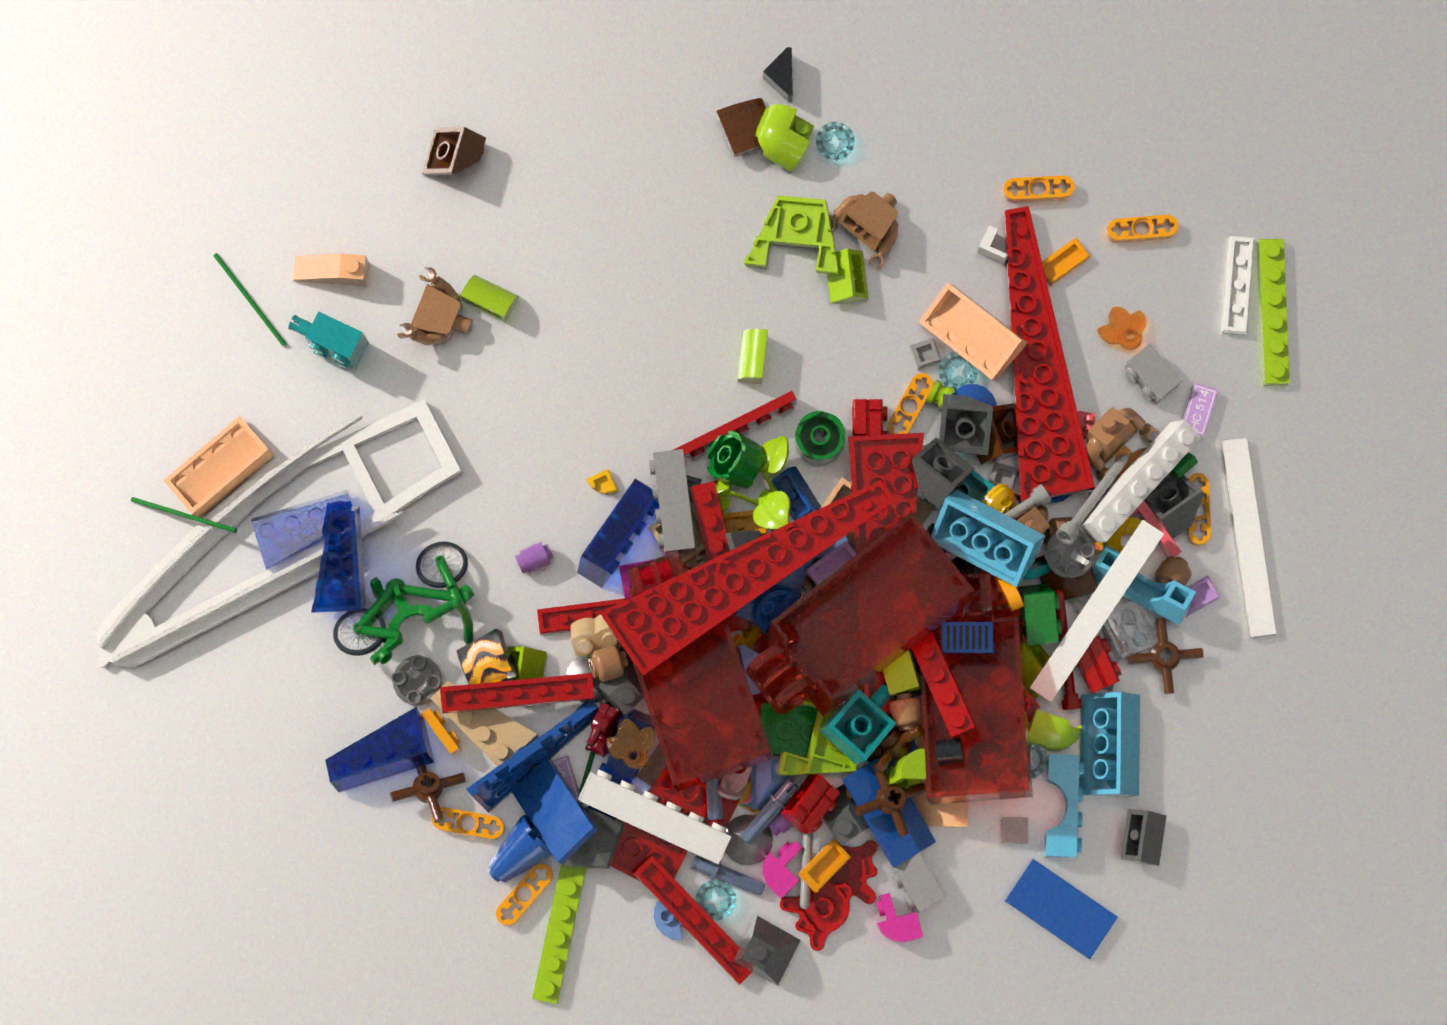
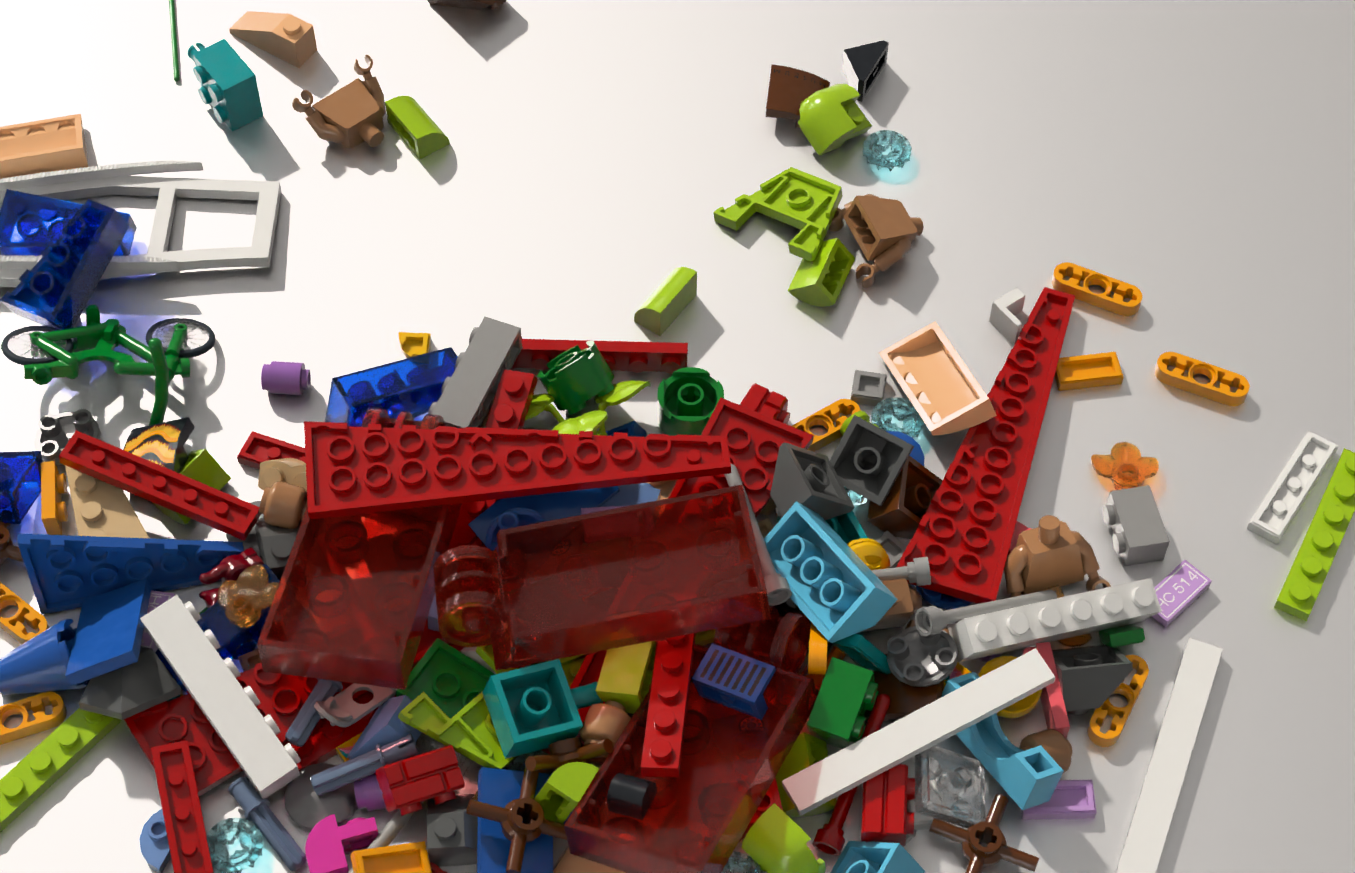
camera: 25 degrees right, 25 degrees down
none -> light grey piece [724,464,792,606]

